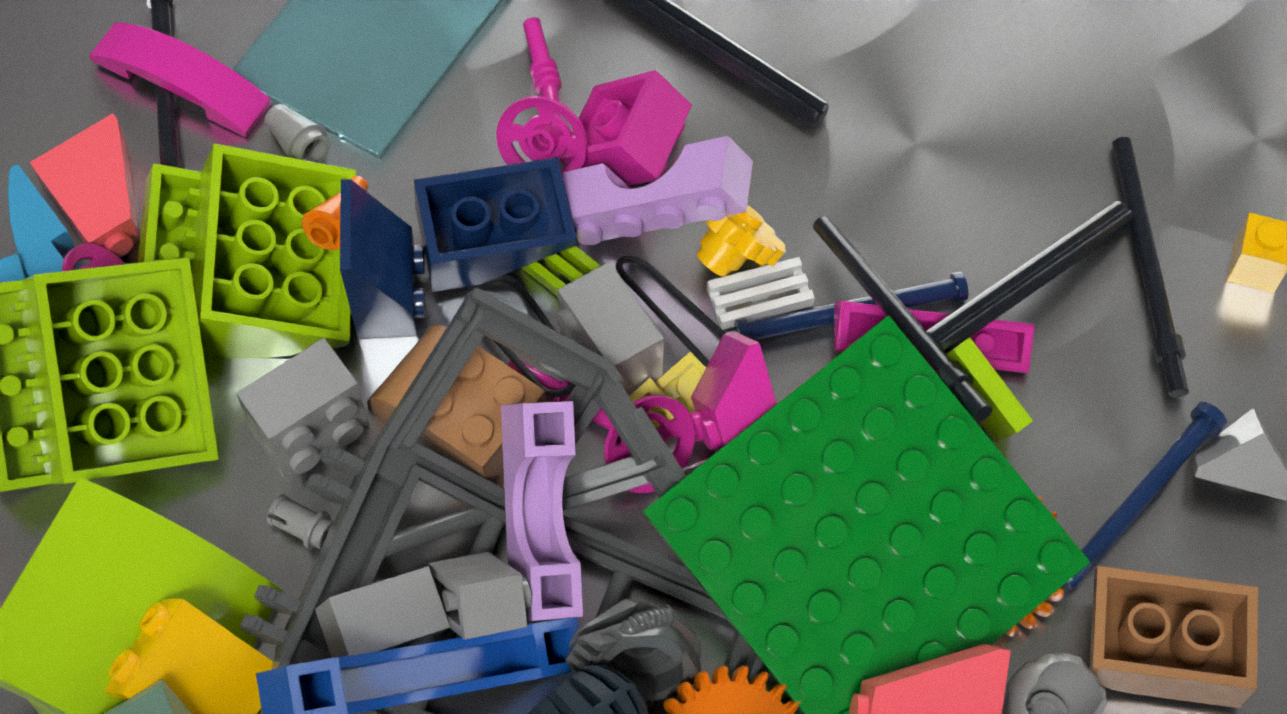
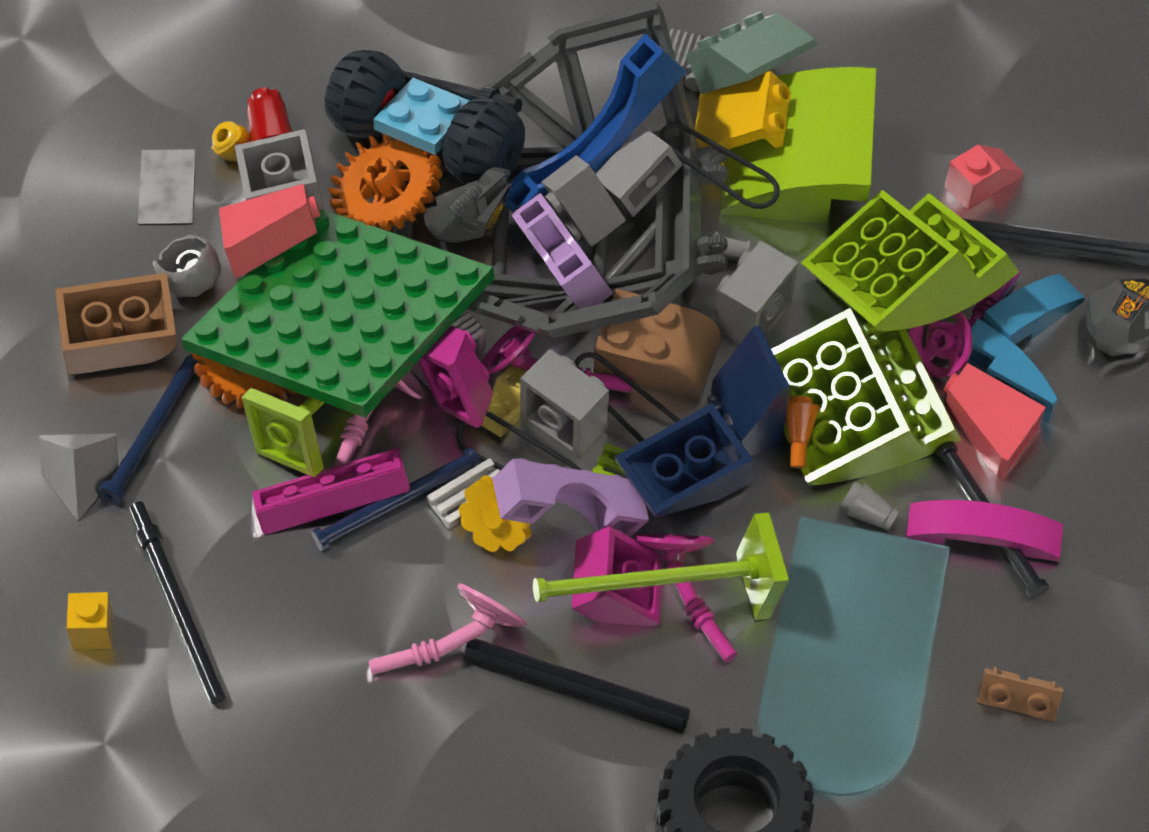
camera: 160 degrees right, 5 degrees down
black bar [813,216,993,422] -> none
black axle [927,201,1134,353] -> none
none -> bright pink dish [368,583,527,675]
none -> lime tile [533,512,789,620]
none -> black piece [659,122,780,209]

